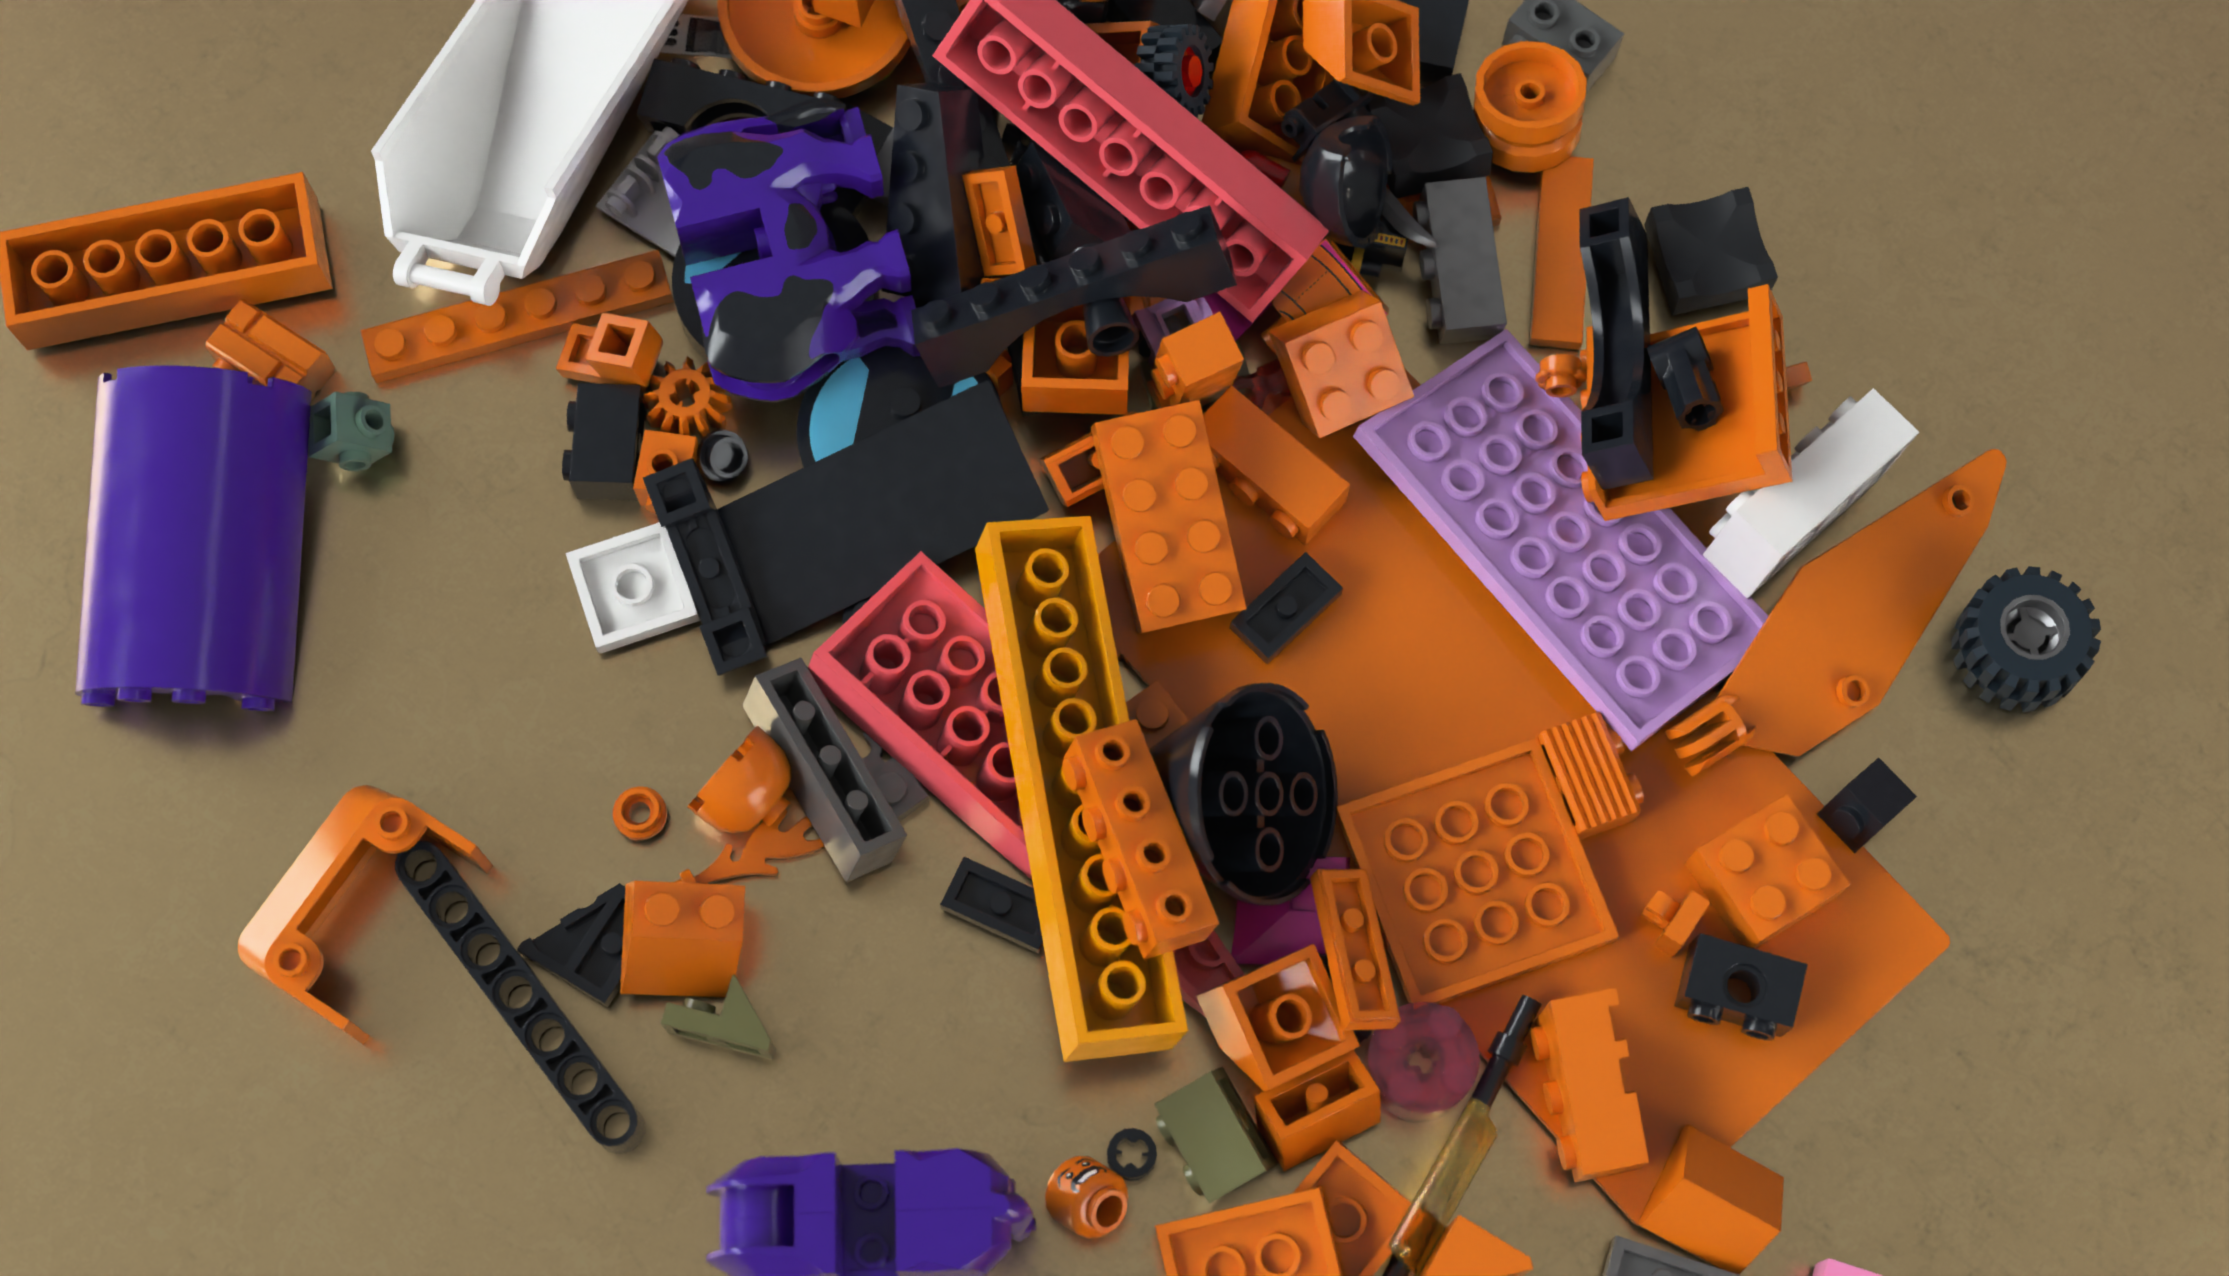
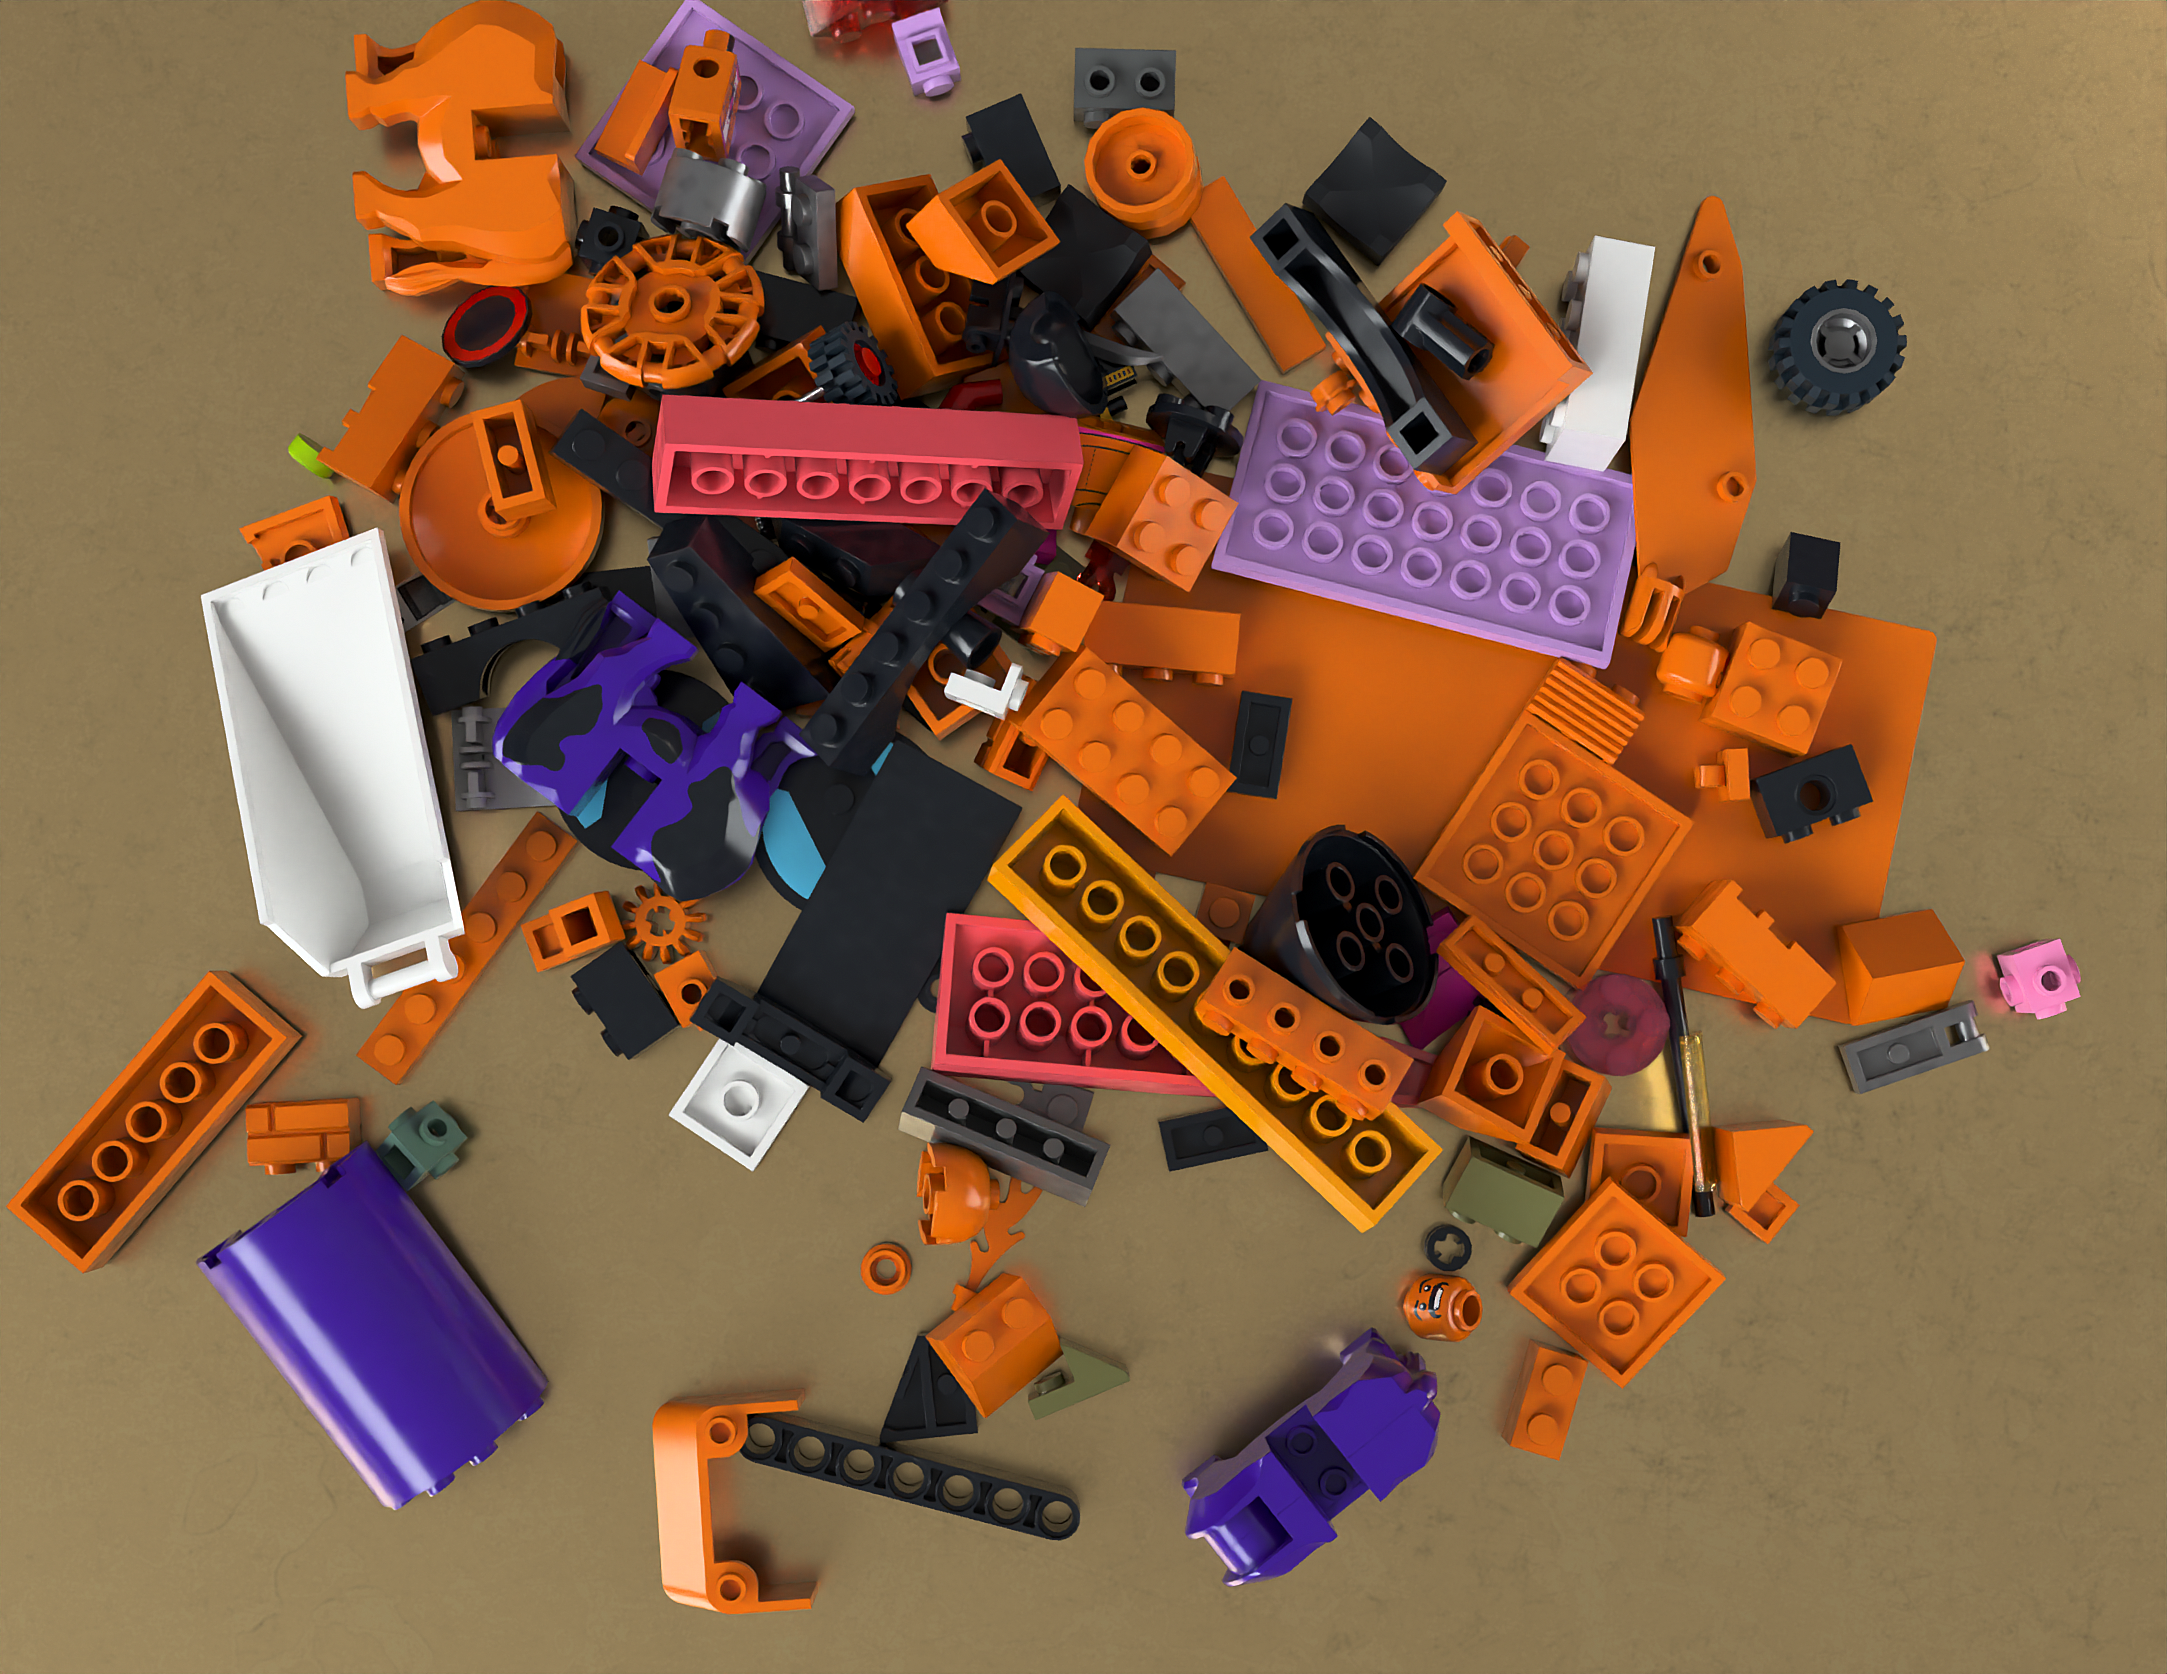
camera: 40 degrees left, 15 degrees up
black plate [697,430,748,482] -> none
none -> white bracket [944,662,1029,720]
none -> black plate [1146,393,1244,478]
none -> orange head [1656,625,1731,704]

